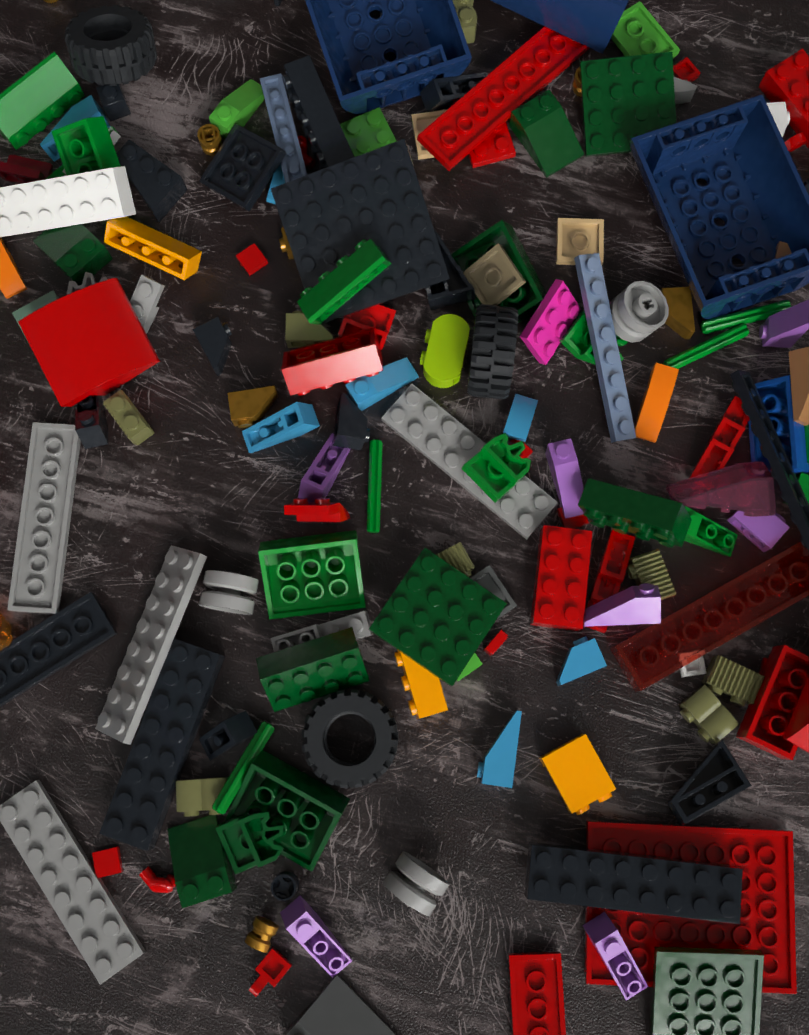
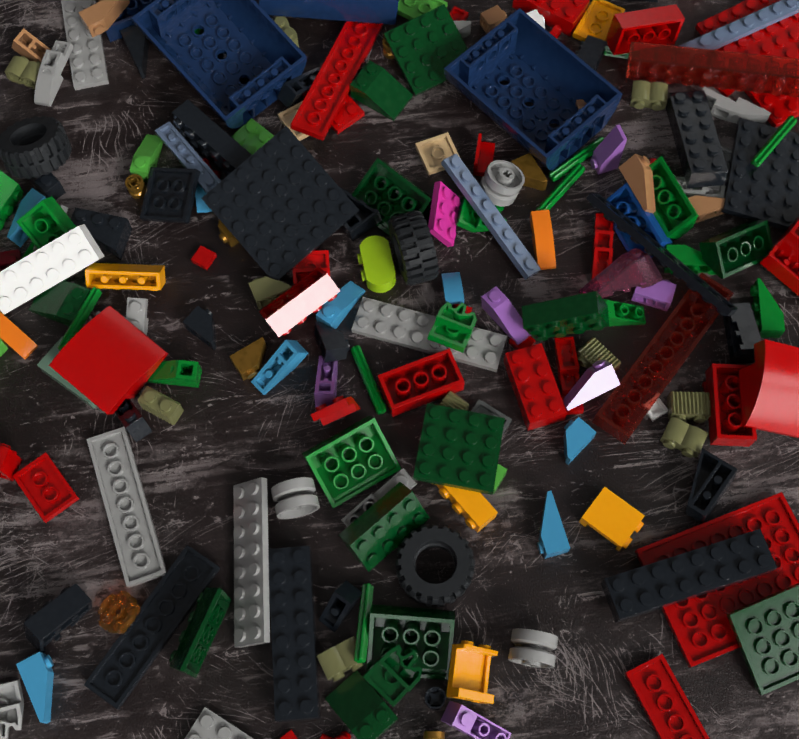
camera: 25 degrees left, 10 degrees down
green slope [297,239,392,325] -> none
dark tan plate [463,243,526,306] -> none
red tile [484,630,508,656] -> none
medium lavender slope [583,912,648,1001] -> none
none -> green axle [58,287,102,351]
none -> green slope [147,360,202,388]
none -> dark green slope [169,587,232,678]
none -> red brick [378,348,465,417]
none -> light orange panel [446,640,498,704]
none -> red panel [473,133,495,176]
none -> medium nougat brick [480,5,507,34]

